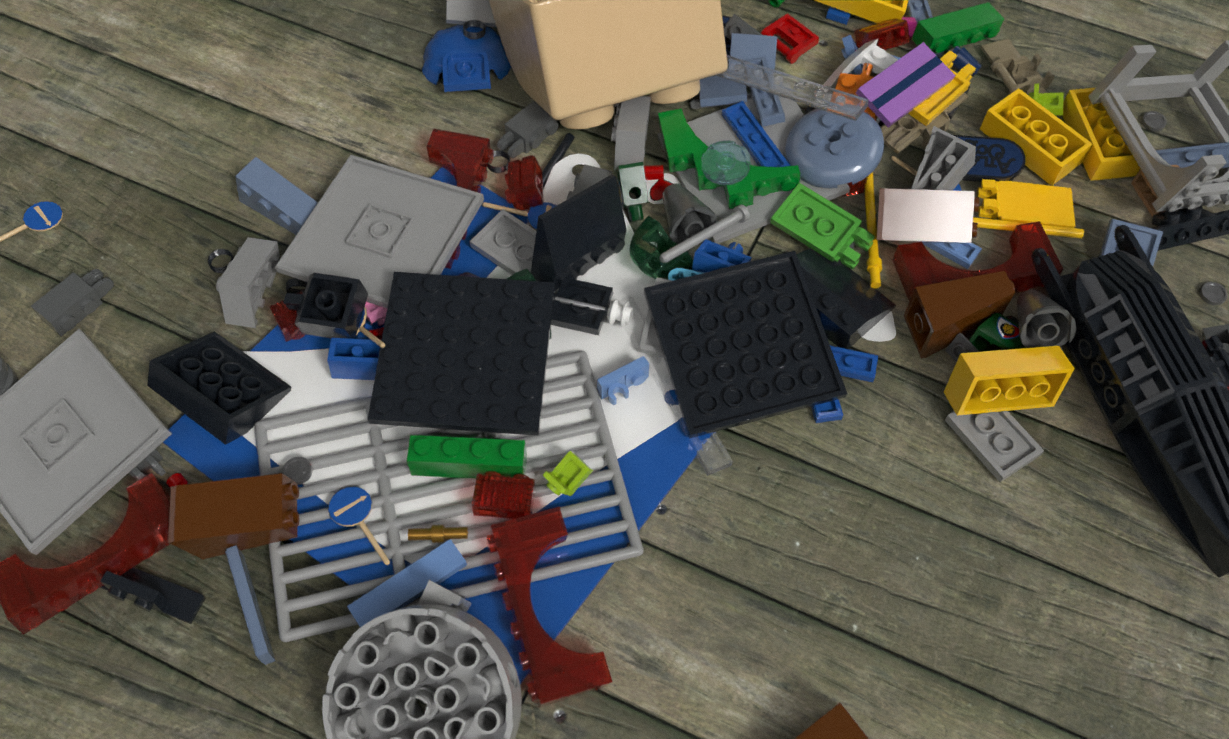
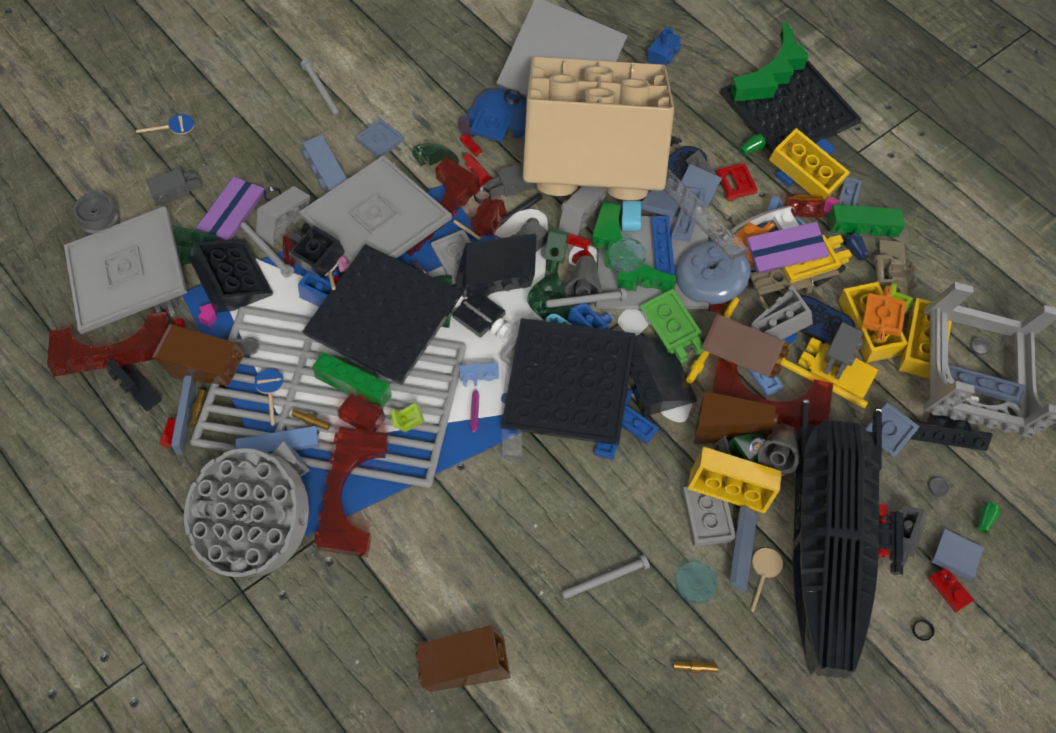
camera: 25 degrees right, 0 degrees up
none -> red piece [159,418,176,448]
none -> clear green brick [172,225,217,265]
none -> pearl gold bar [189,389,206,427]
none -> medium lavender tile [196,177,265,241]
none -> dark pink piece [198,303,217,327]
none -> light grey bar [240,222,294,278]
none -> light grey bar [300,59,339,115]
none -> sand blue tile [356,118,404,158]
none -> clear green brick [412,143,459,168]
none -> clear purple arm [458,116,476,138]
none -> red piece [460,134,482,157]
none -> red plate [463,152,493,187]
none -> magenta piece [470,390,480,433]
none -> light grey bar [561,555,650,599]
none -> white sticker [618,309,650,336]
none -> medium azure beam [622,201,641,231]
none -> pearl gold bar [673,660,718,674]
none -> clear light blue tile [675,562,718,604]
none -> sand blue tile [729,506,757,591]
none -> tan piece [751,548,783,612]
none -> dark grey hinge [823,322,864,380]
none -> orange plate [861,286,906,343]

